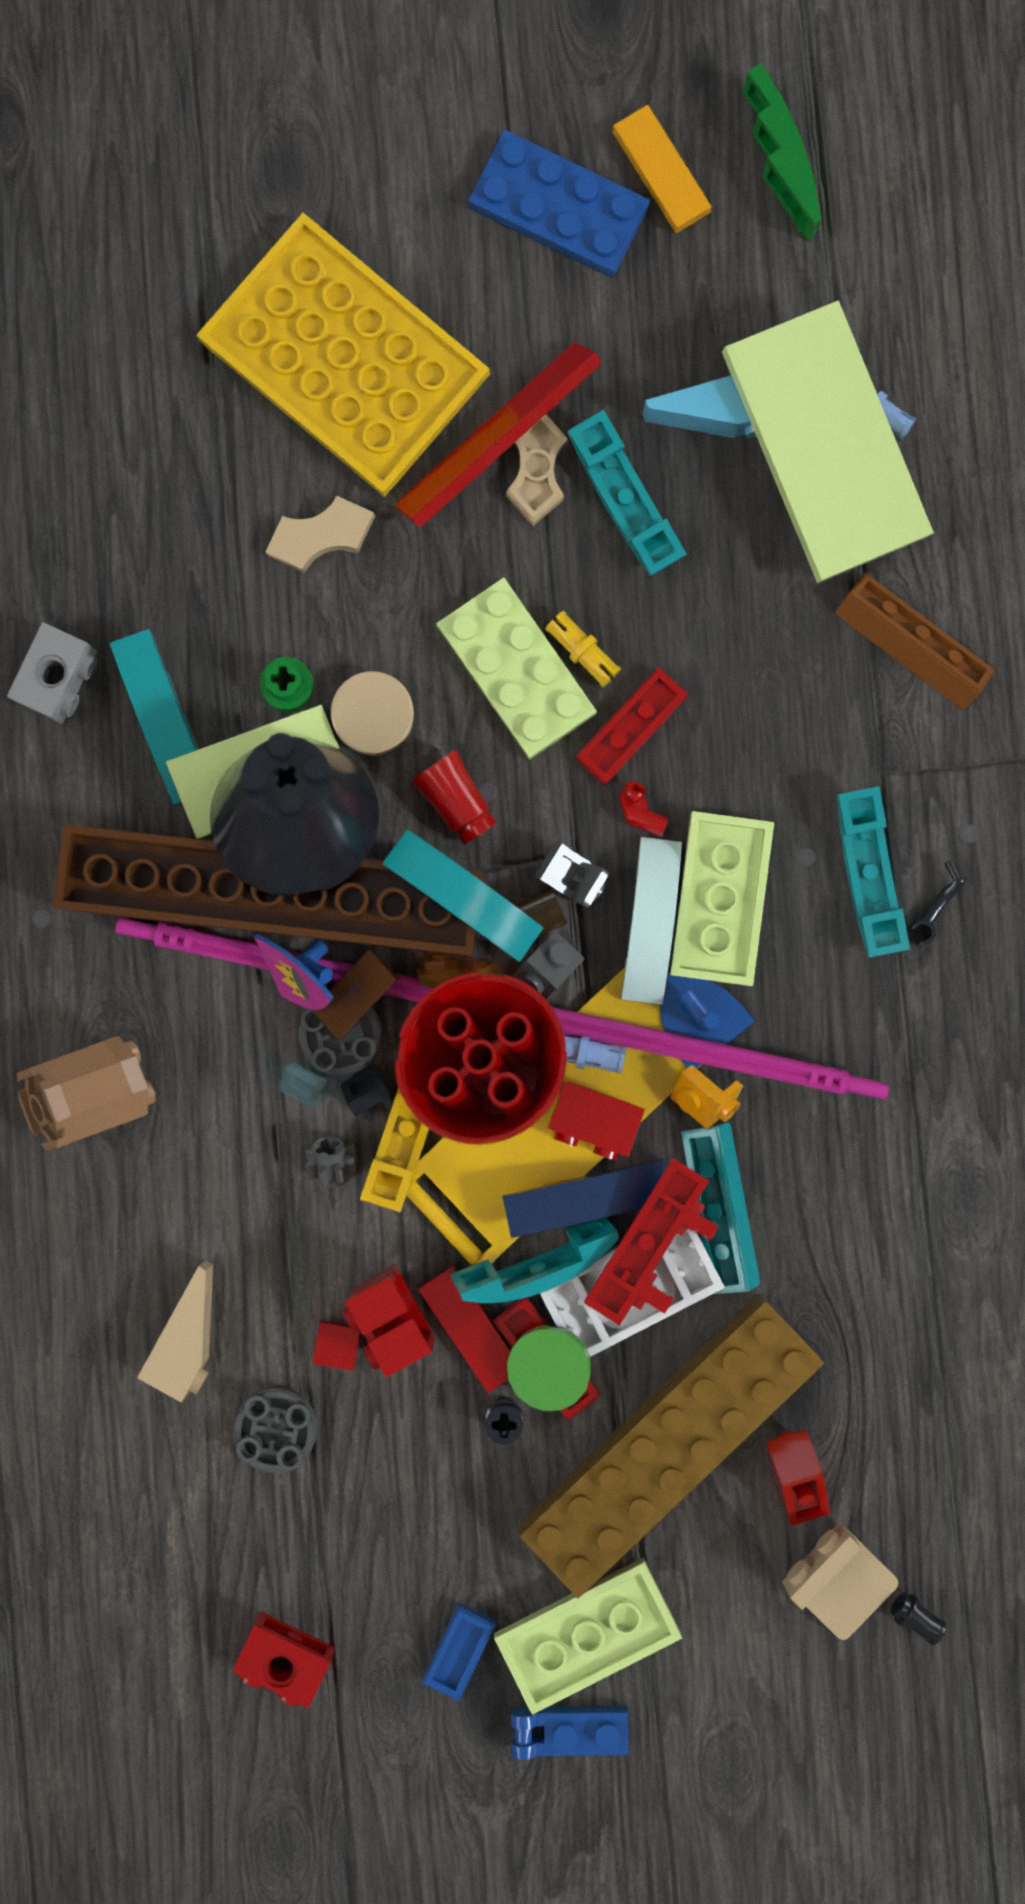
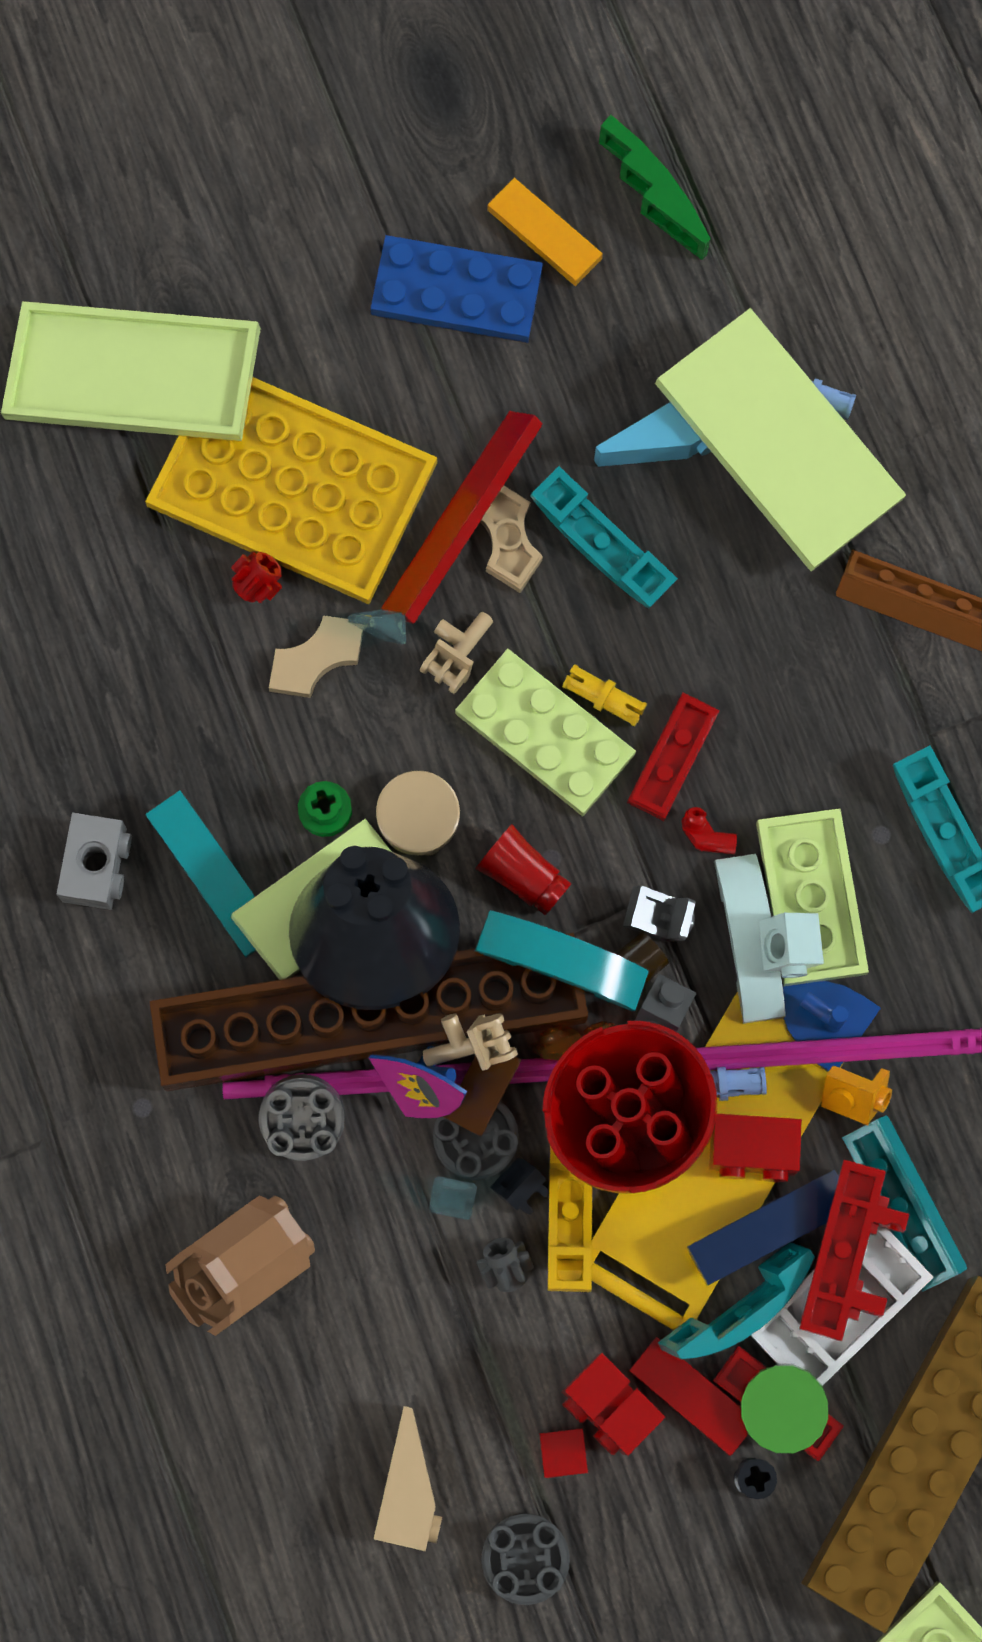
camera: 20 degrees left, 10 degrees down
none -> yellowish green tile [1,301,261,441]
none -> red gear [231,552,282,603]
none -> dark grey tile [259,1074,345,1161]
none -> clear light blue slope [348,609,406,644]
none -> tan arm [420,612,493,694]
none -> tan arm [423,1013,518,1071]
none -> light aqua brick [759,912,824,978]

